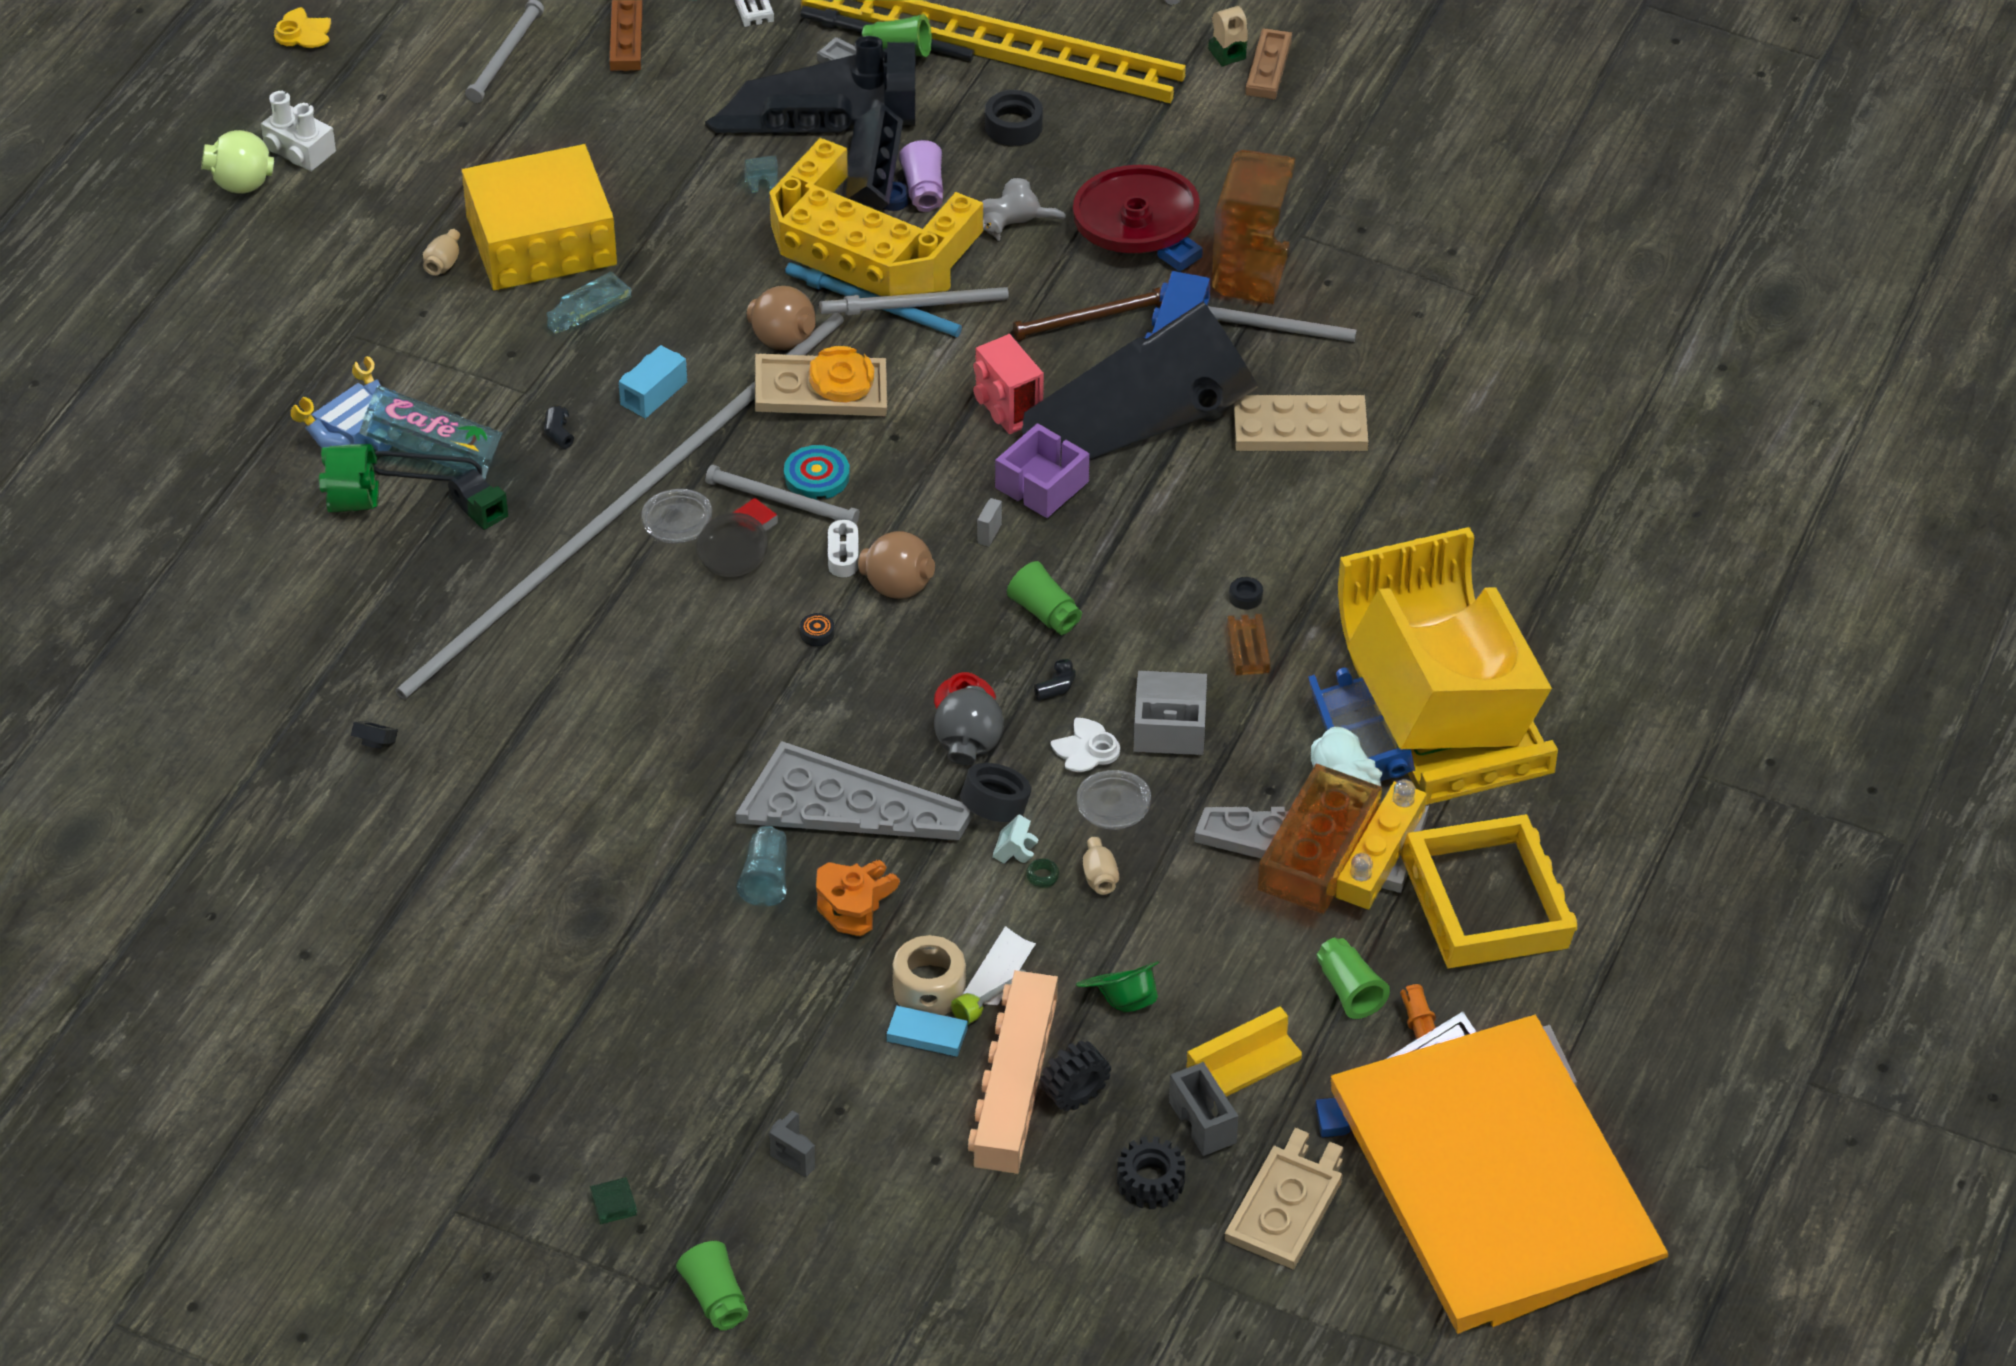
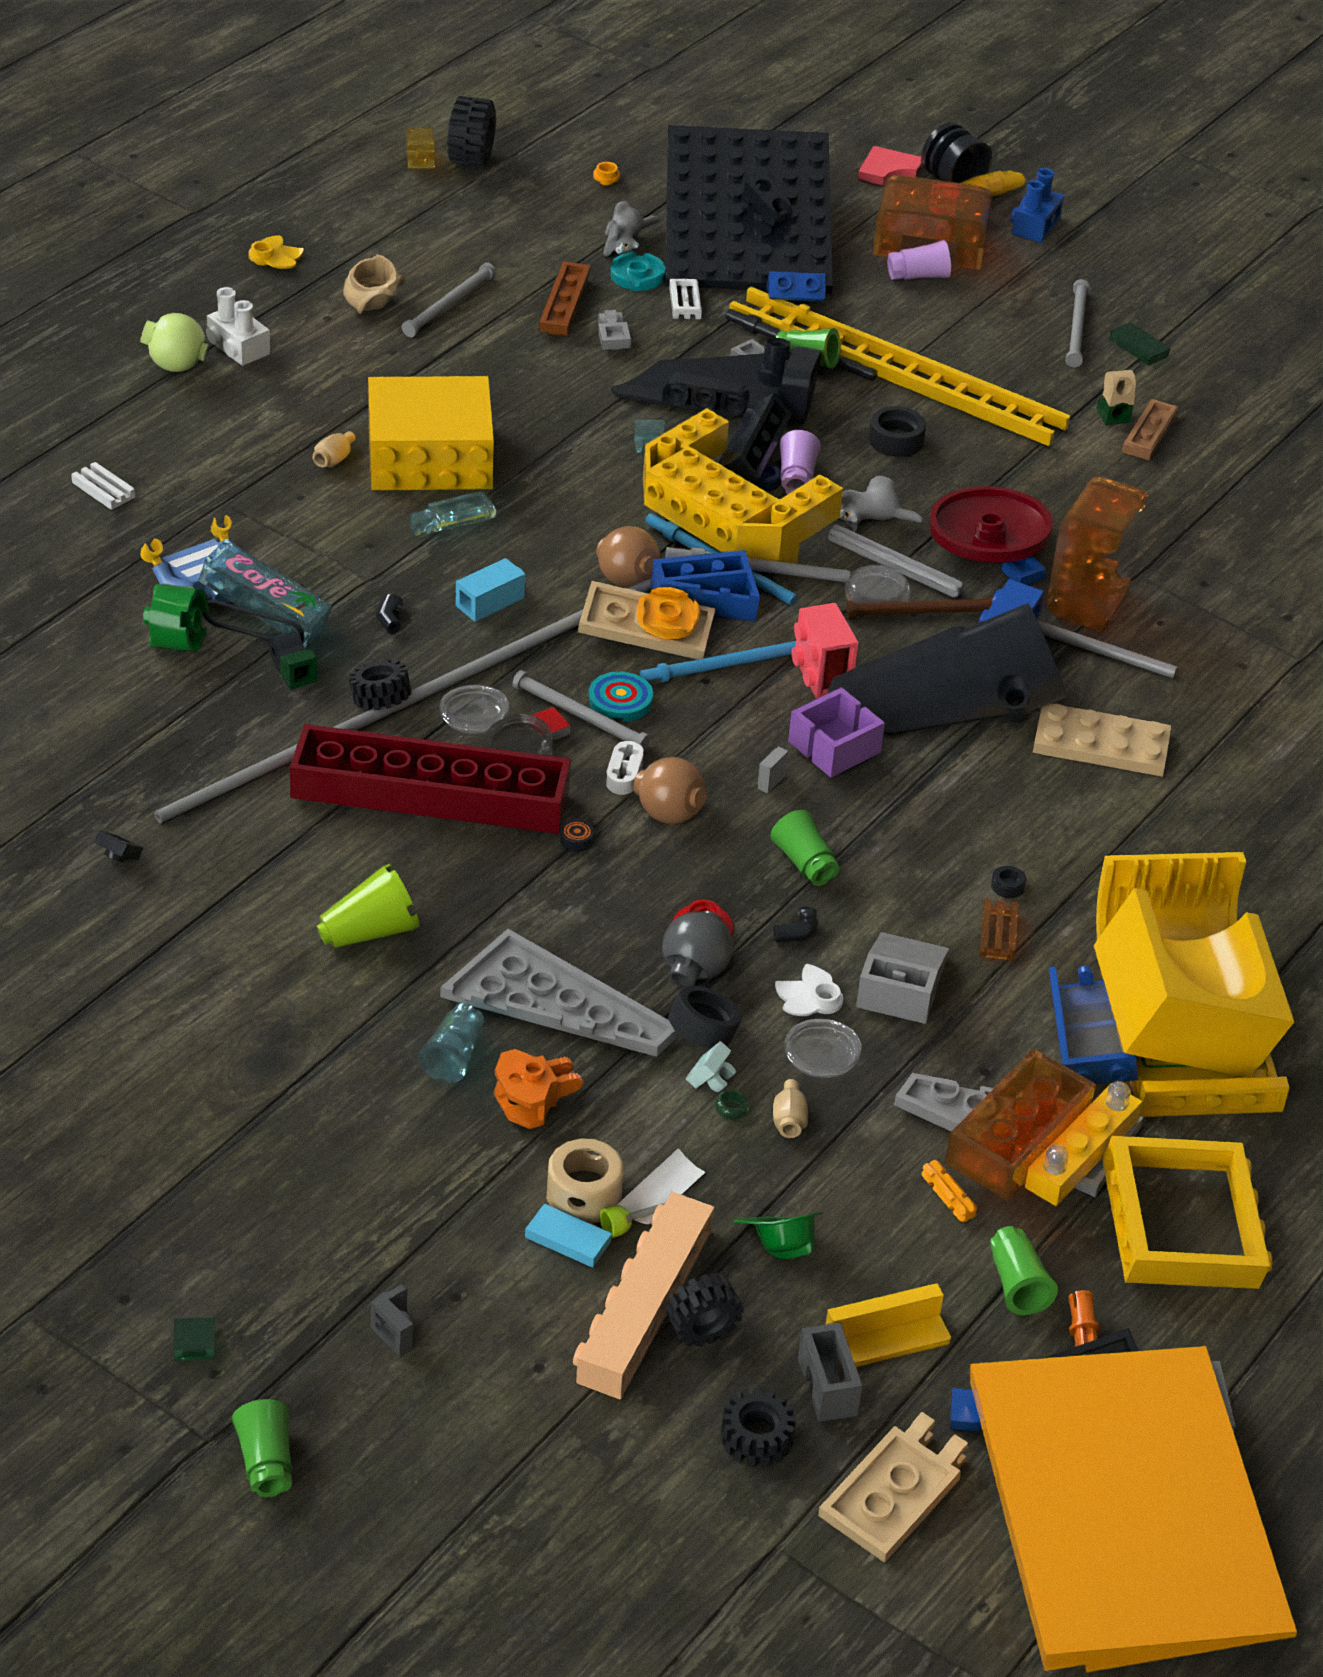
camera: 10 degrees right, 5 degrees down
light aqua hair [1311,727,1382,806] -> none
none -> white tile [71,462,135,510]
none -> dark red brick [289,724,571,834]
none -> lime cone [316,864,420,948]
none -> tan helmet [343,254,406,314]
none -> black tyre [349,659,411,710]
none -> light grey plate [598,310,631,350]
none -> dark azure bar [640,641,796,683]
none -> blue wedge [650,550,760,622]
none -> light grey axle [828,525,964,598]
none -> clear piece [845,565,910,603]
none -> light orange axle [922,1160,977,1223]

